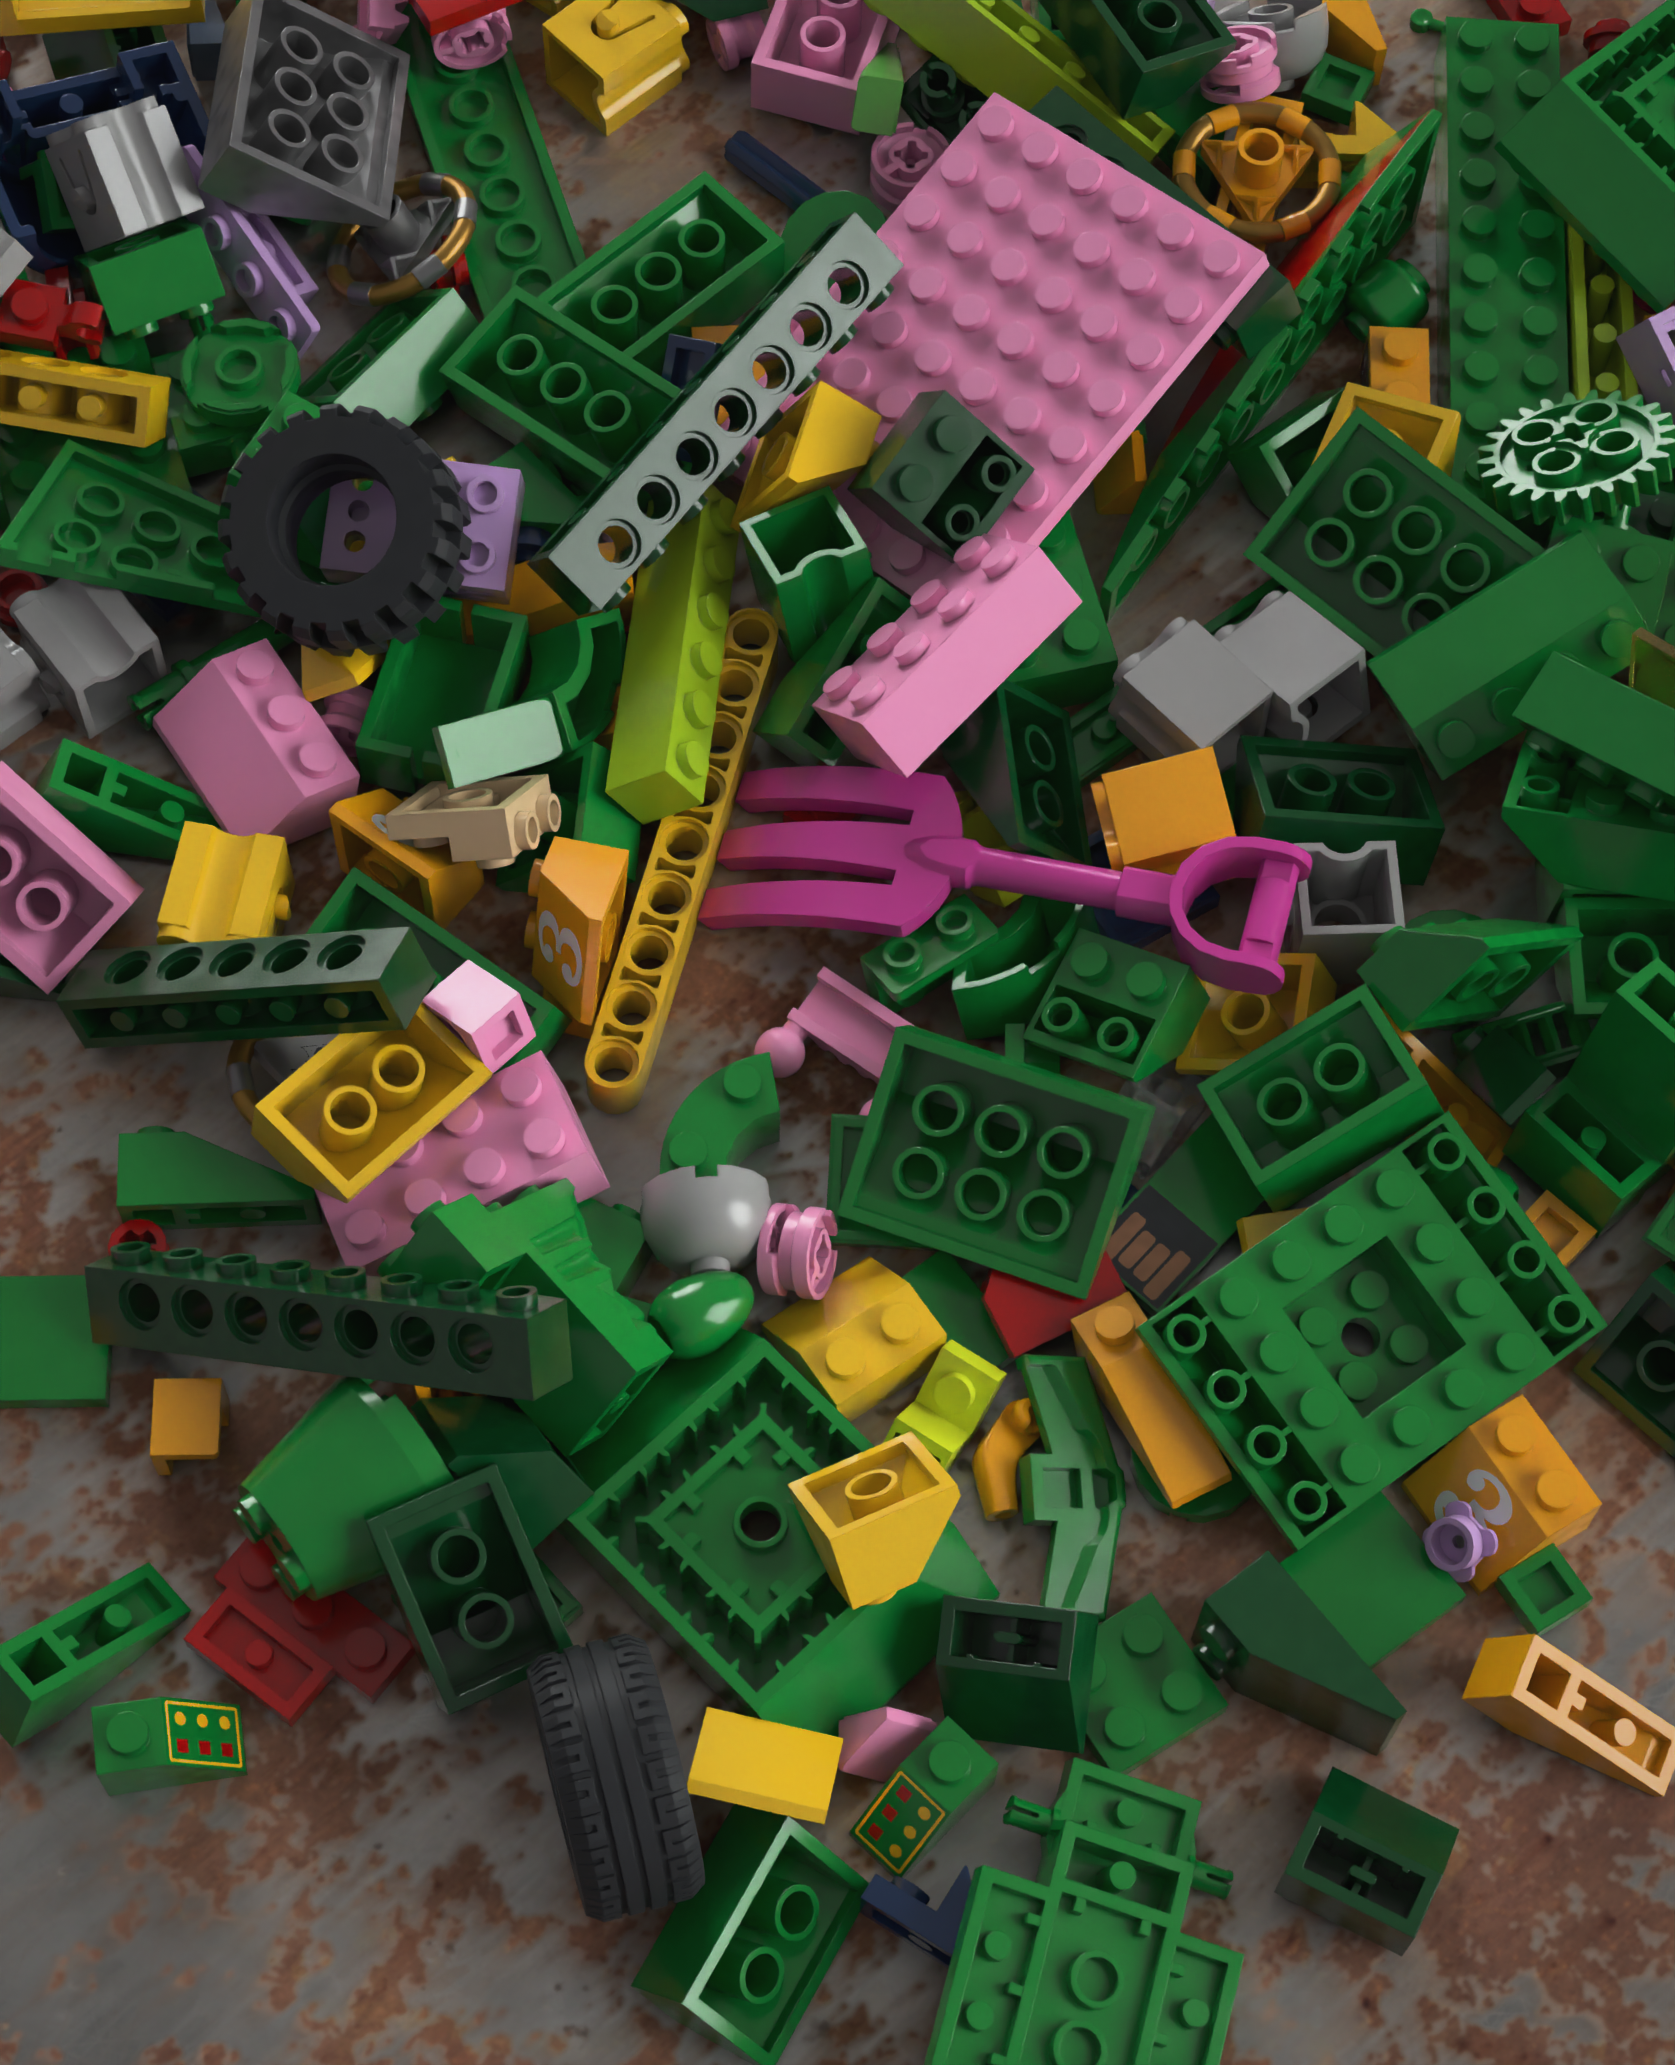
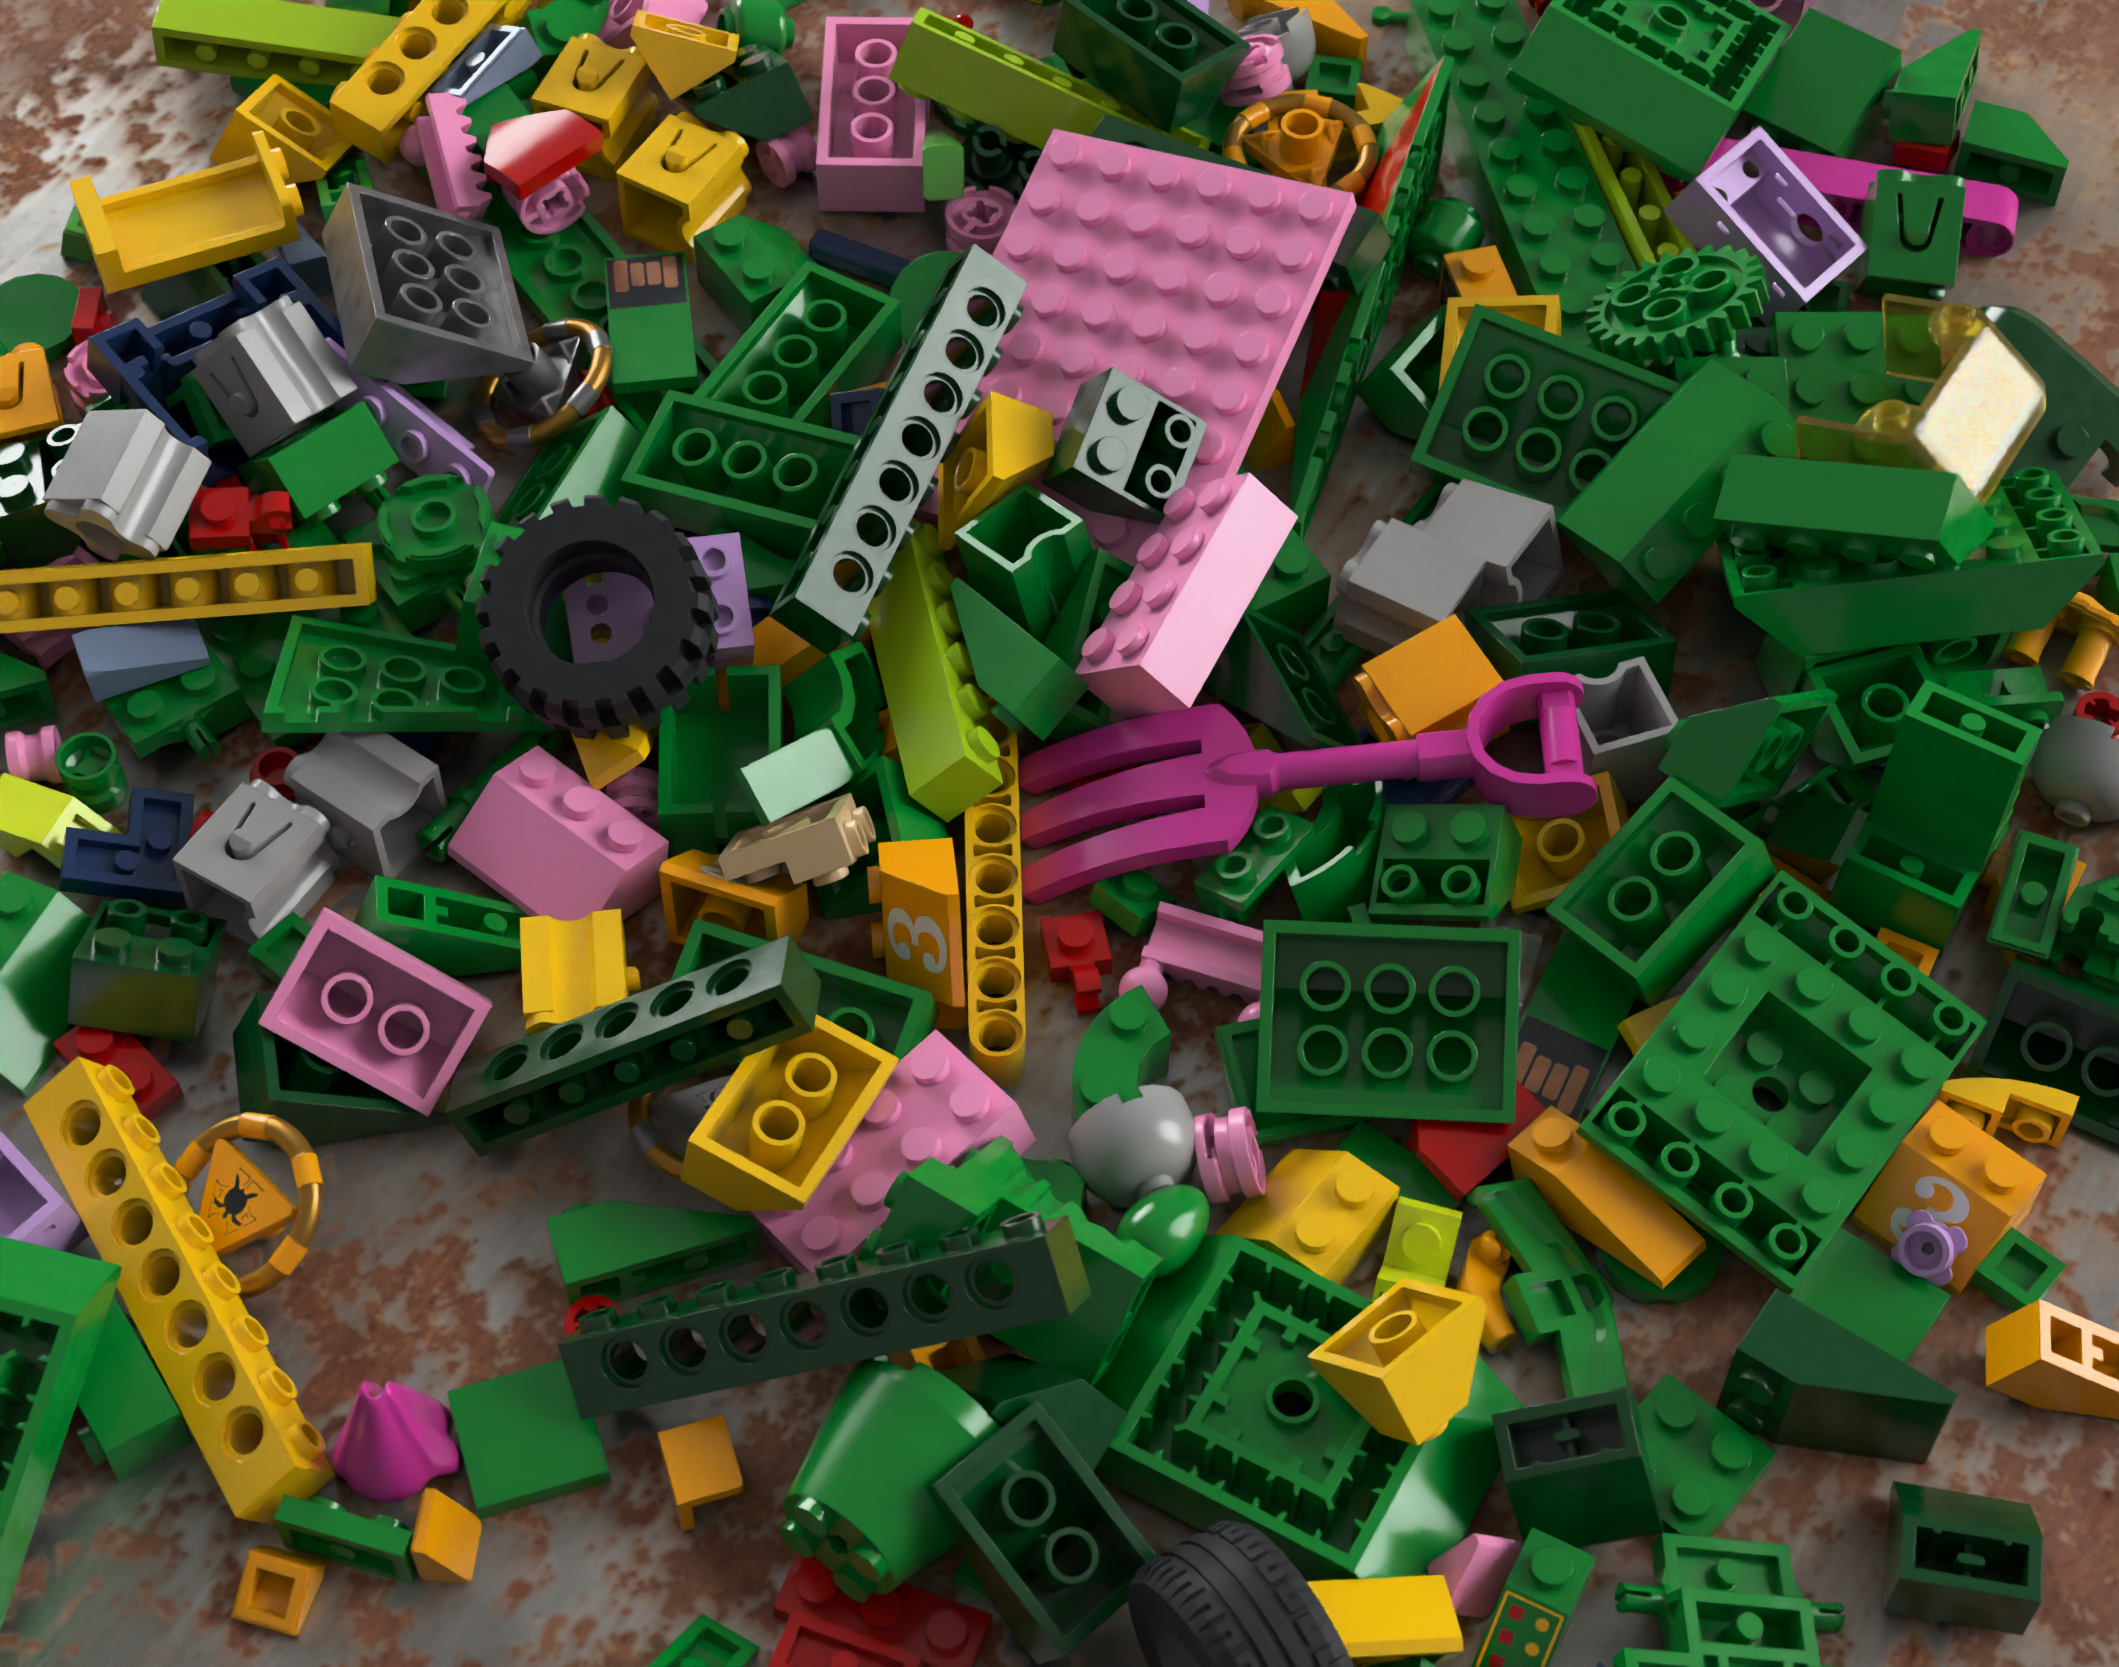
camera: 15 degrees left, 10 degrees down
bright pink brick [422,960,536,1075] -> none
none -> green piece [603,251,699,395]
none -> green slope [693,214,818,335]
none -> green slope [950,577,1090,741]
none -> red plate [1040,910,1112,1015]
none -> green plate [1089,869,1178,937]
none -> yellow slope [1937,1078,2080,1149]

